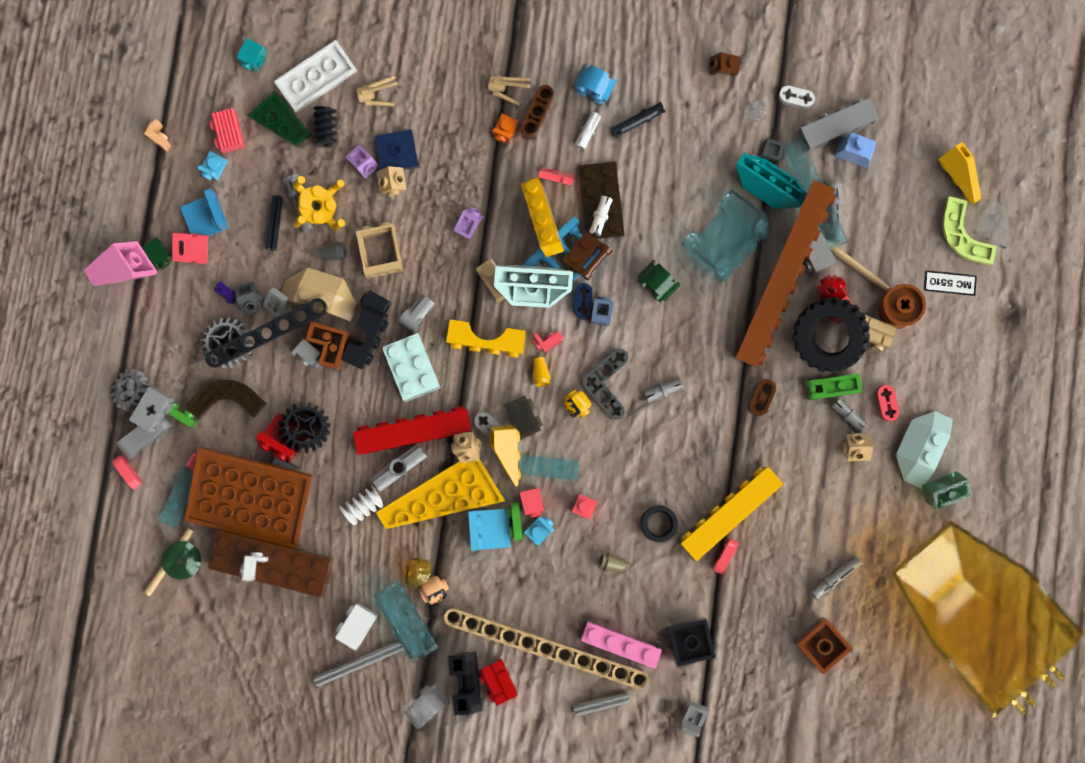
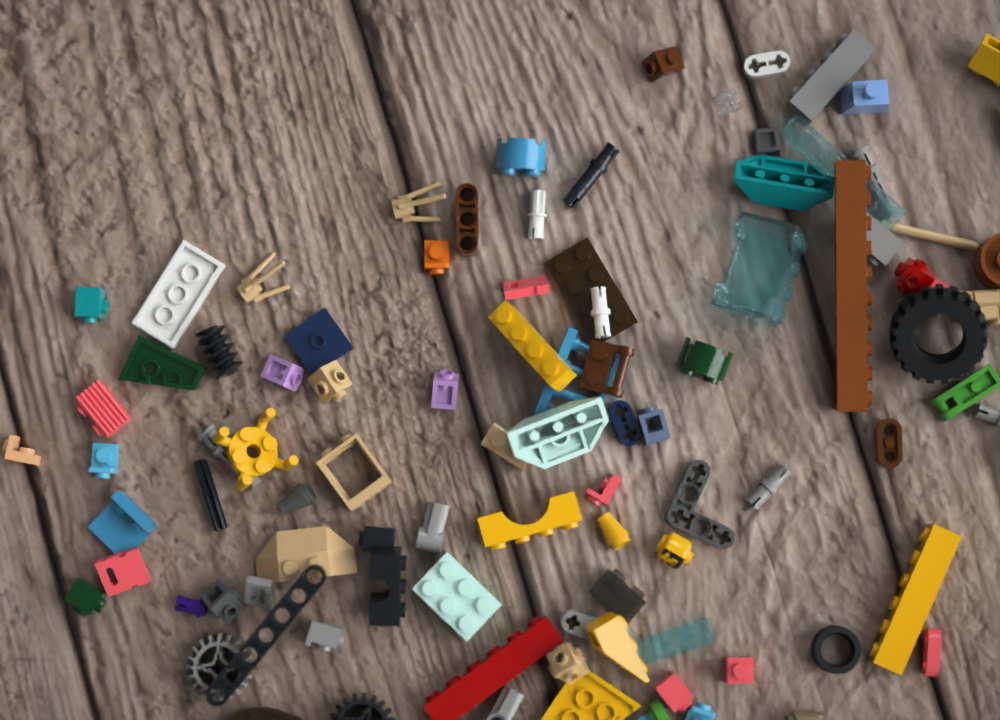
camera: 25 degrees left, 0 degrees up
bright pink slope [84,241,158,286] -> none
dark orange brick [305,322,351,371] -> none

